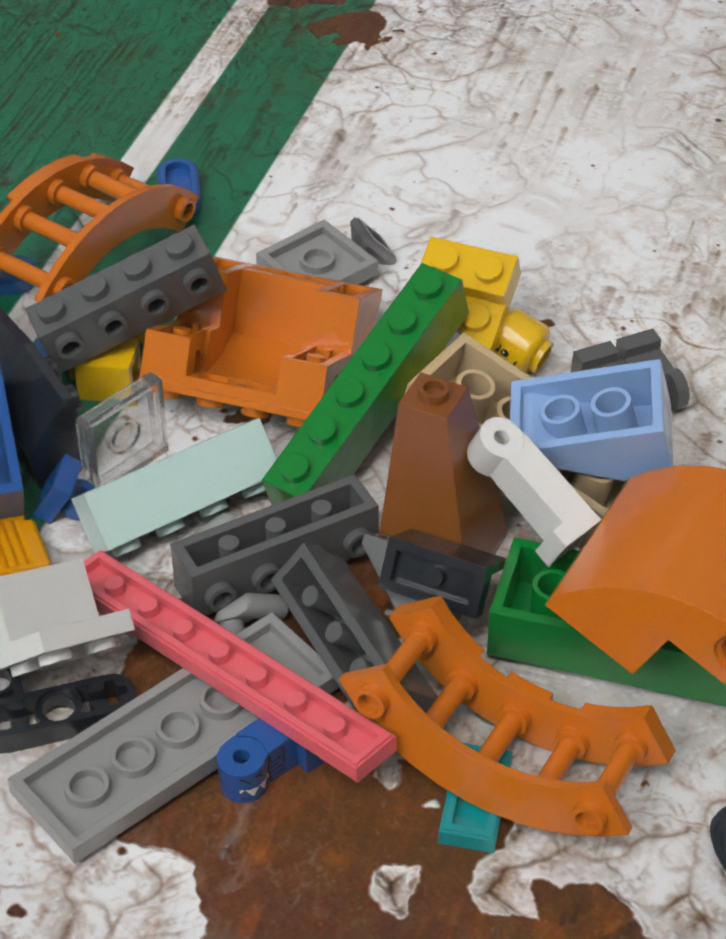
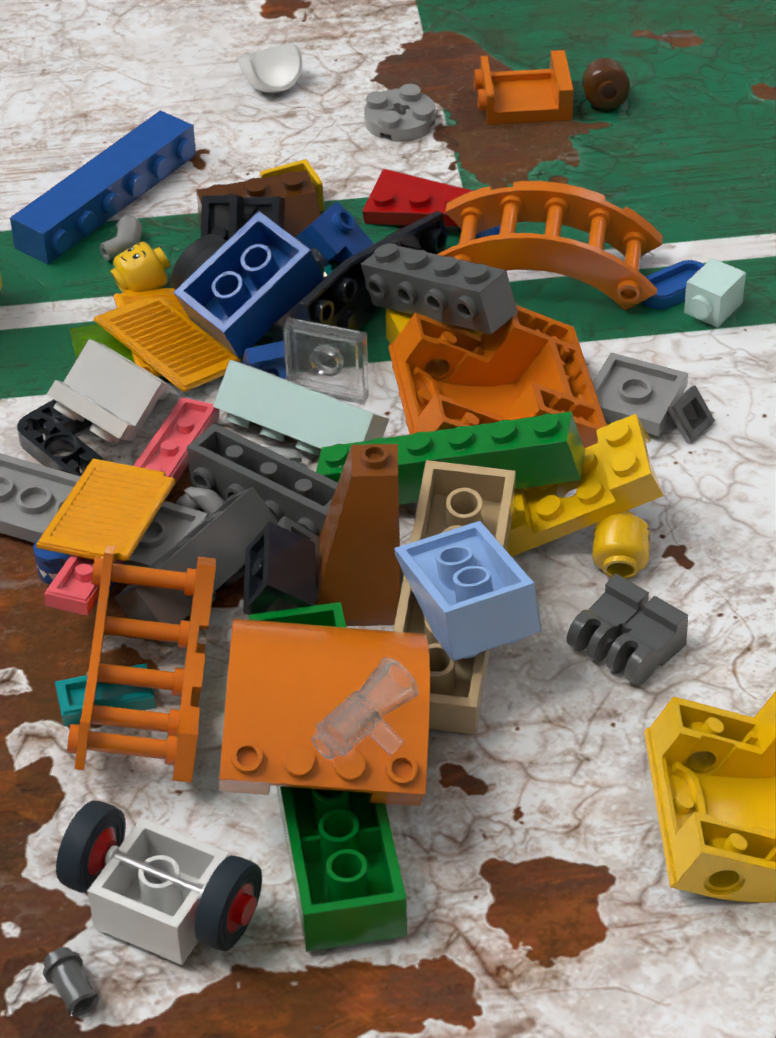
camera: 65 degrees right, 0 degrees up
white leg [467,417,601,567] -> none
none -> light orange window [36,459,176,564]
none -> light aqua brick [684,258,746,328]

